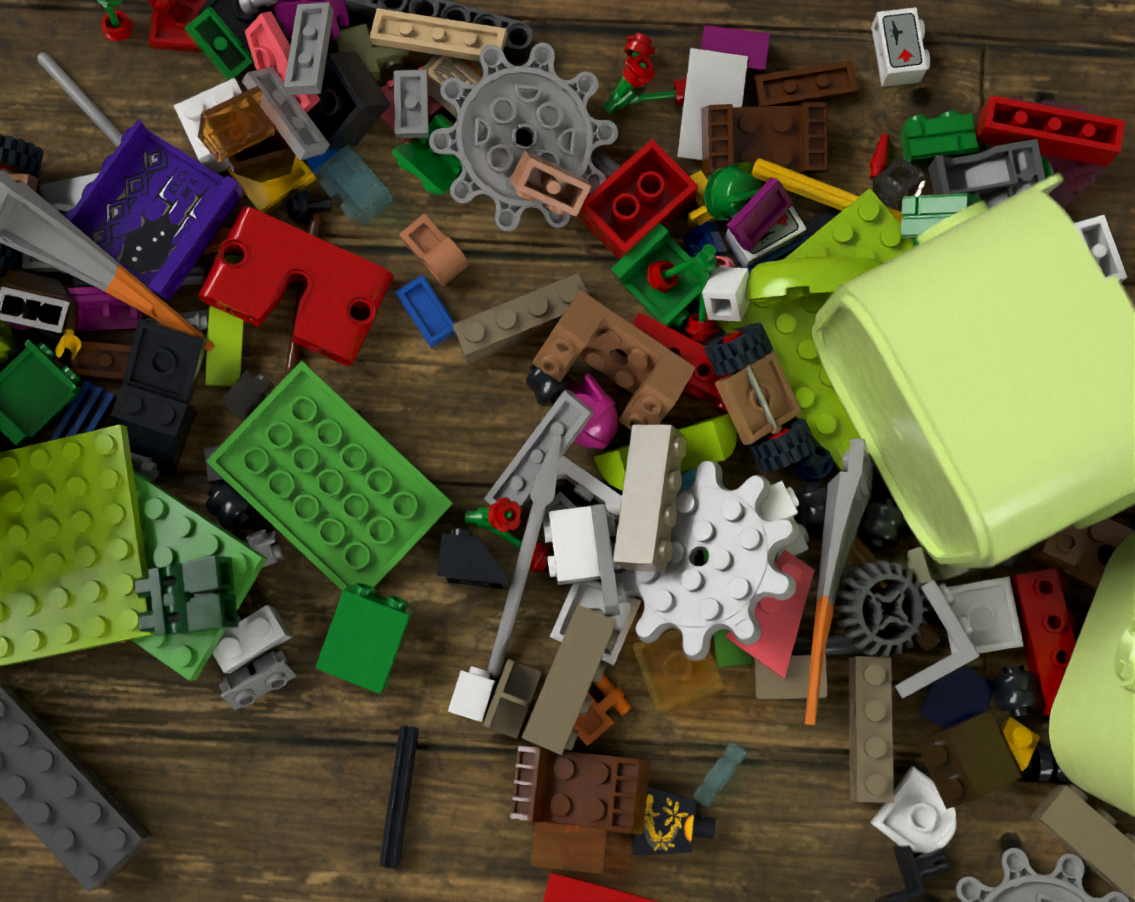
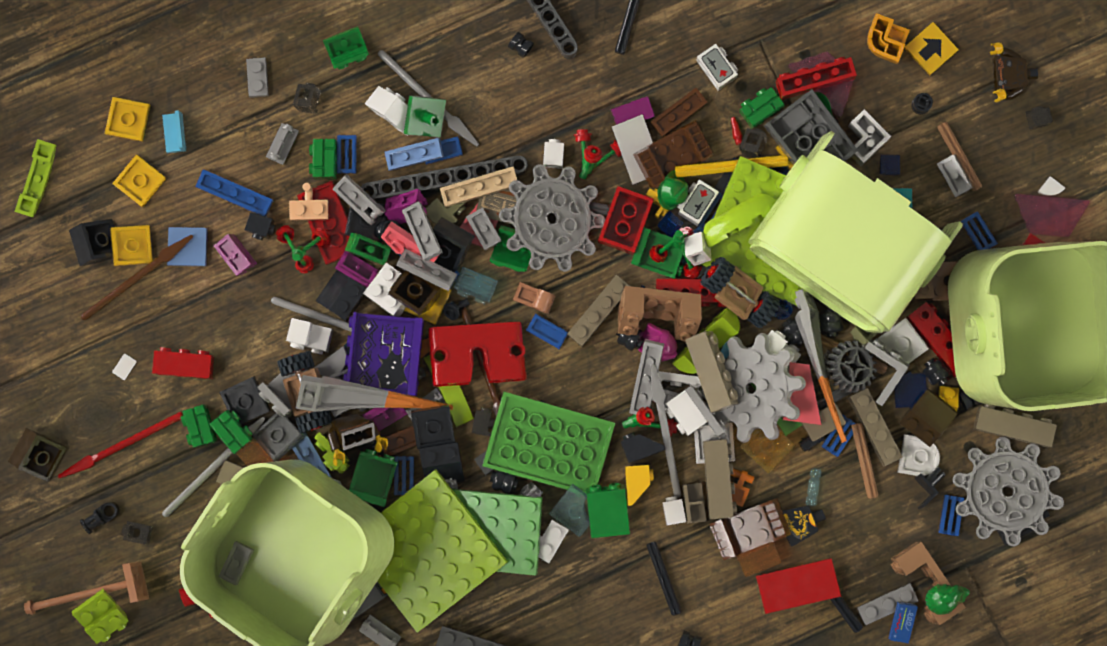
camera: 20 degrees left, 5 degrees up
dark green hips [135,556,239,635] -> none
clear orange panel [198,86,276,162] -> none
light grey hinge [219,650,296,710] -> none
nougat brick [510,150,591,217] -> none
magenta tile [726,177,794,251] -> none
brick [901,193,982,246] -> none
none -> white brick [286,318,333,355]
none -> black slope [316,270,367,322]
none -> magenta hinge [334,251,378,288]
none -> white brick [543,139,564,169]
none -> clear light blue tile [549,484,590,537]
none -> yellow slope [625,465,654,506]
none -> black pin [798,436,824,452]
none -> blue tile [821,415,856,457]
none -> medium nougat axle [851,423,878,499]

